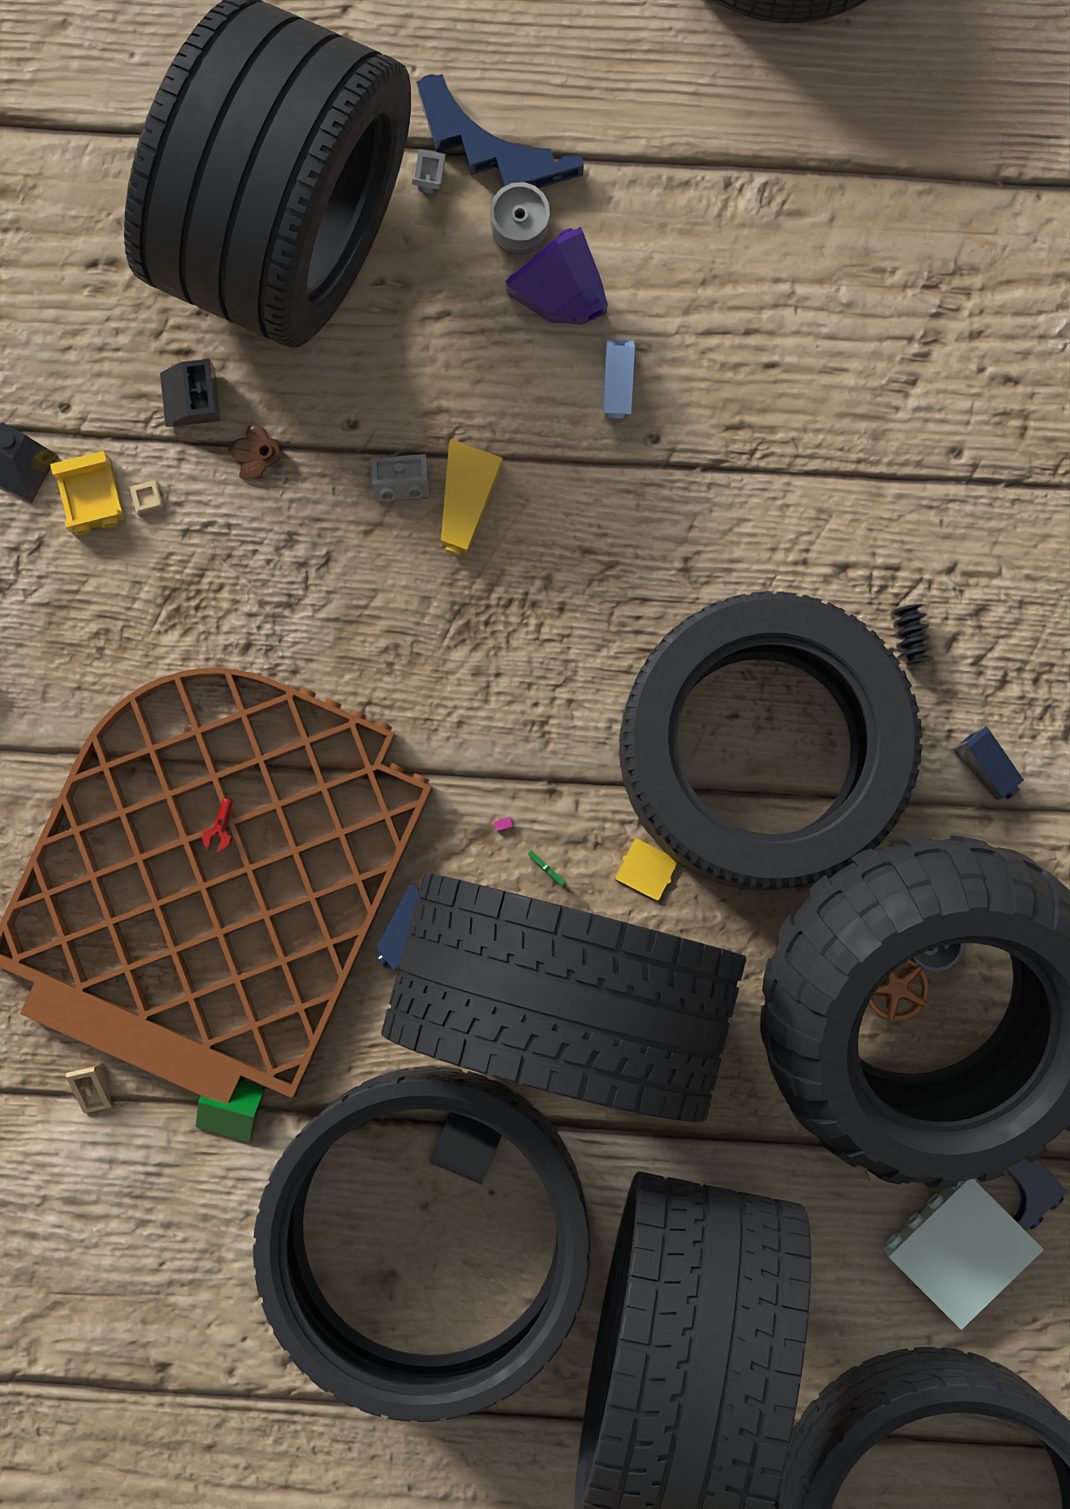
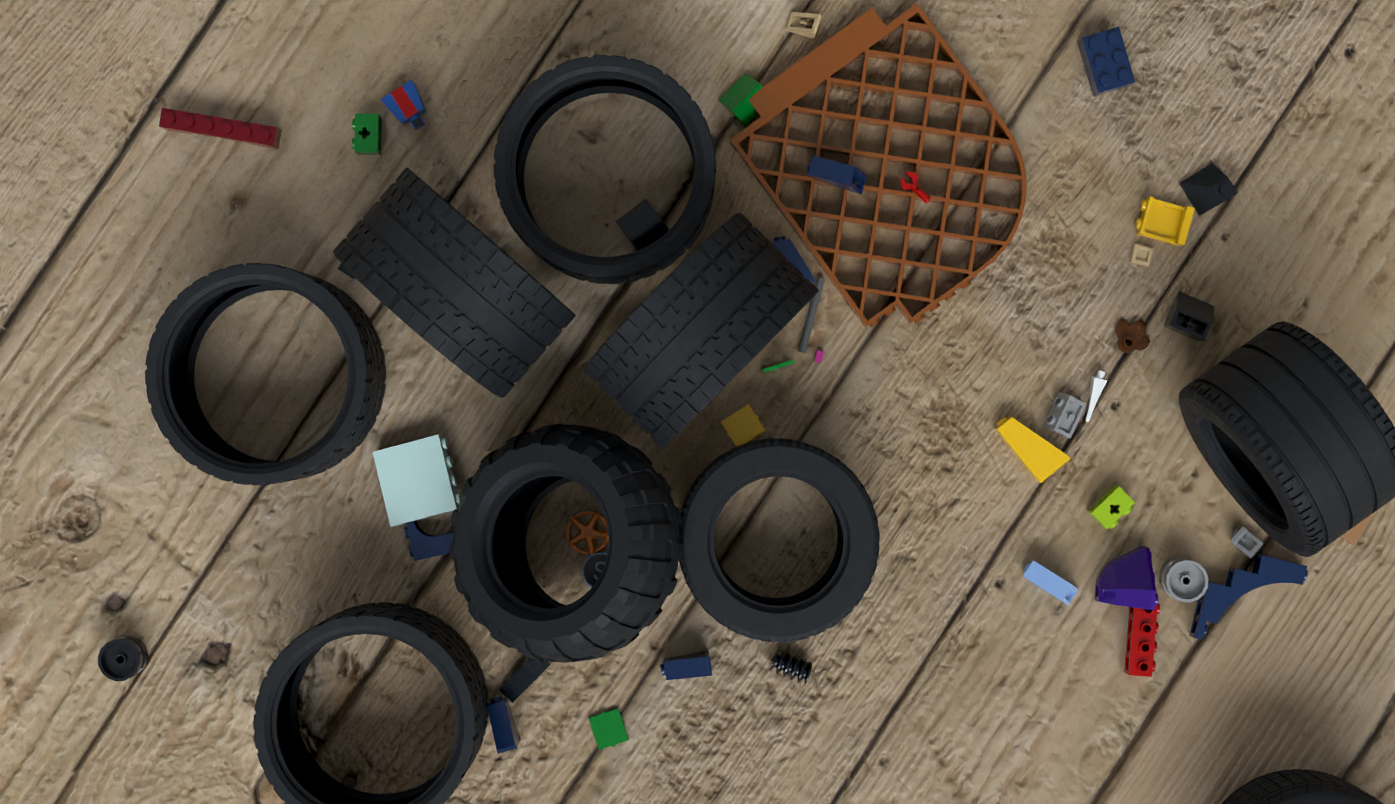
camera: 120 degrees right, 5 degrees up
none -> dark grey bar [798,277,825,353]
none -> dark blue slope [808,156,868,195]
none -> white piece [1085,370,1107,422]
none -> lime brick [1087,485,1135,529]
none -> red brick [1124,603,1160,677]

